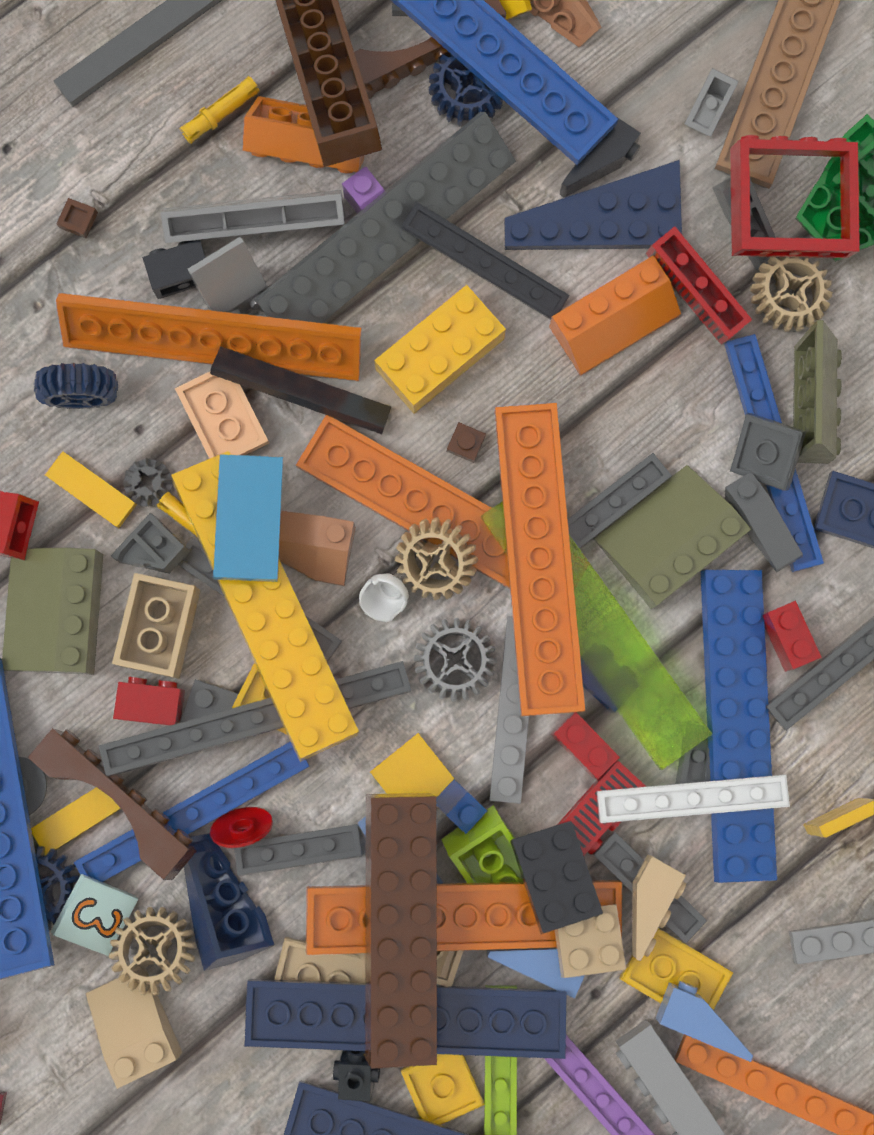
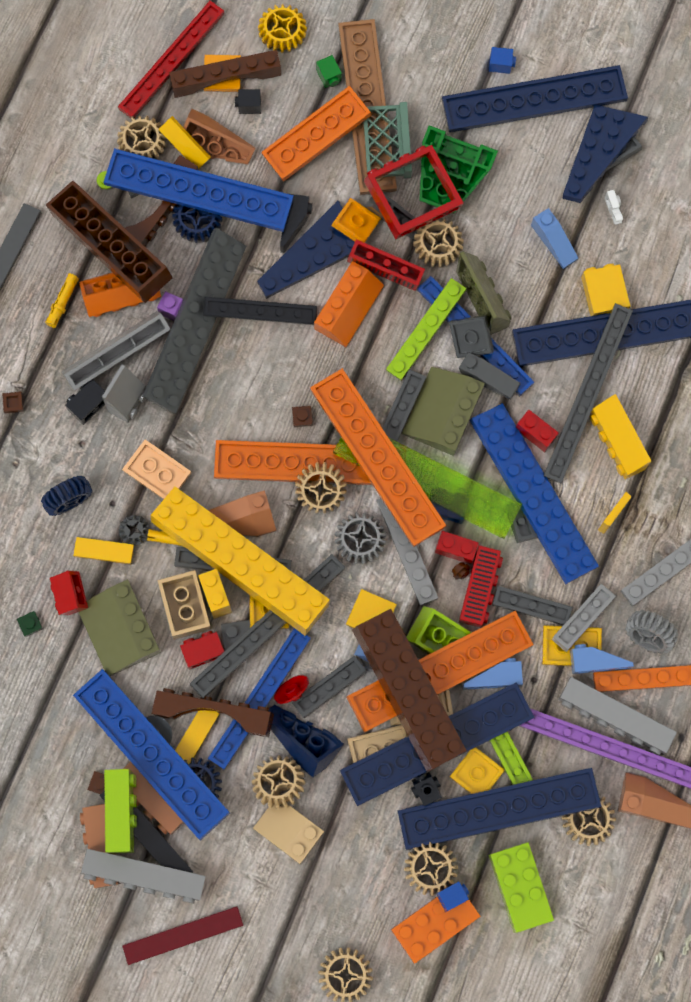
camera: 30 degrees left, 5 degrees down
light aqua tile [51,874,138,956] -> none
orange plate [56,293,362,381] -> none
dark grey wing [111,513,190,574] -> none
black tile [210,347,392,435] -> none
dark azure tile [213,454,283,582] -> none
white hair [359,573,409,622] -> none
yellow brick [374,285,506,414] -> none
blue brick [436,779,487,834] -> none
black plate [510,821,603,934] -> none
tan plate [555,904,626,978] -> none
white tile [596,775,790,823] -> none
tan slope [632,854,686,961] -> none
light grey slope [685,68,739,137] -> none
none -> yellow brick [198,569,232,619]
none -> orange plate [261,86,372,182]
none -> light orange tile [331,198,381,243]
none -> sand green fence [364,102,412,178]
none -> lime plate [386,278,467,381]
none -> reddish brown plate [452,562,470,580]
none -> light grey plate [551,584,616,652]
none -> light grey gear [625,610,679,654]

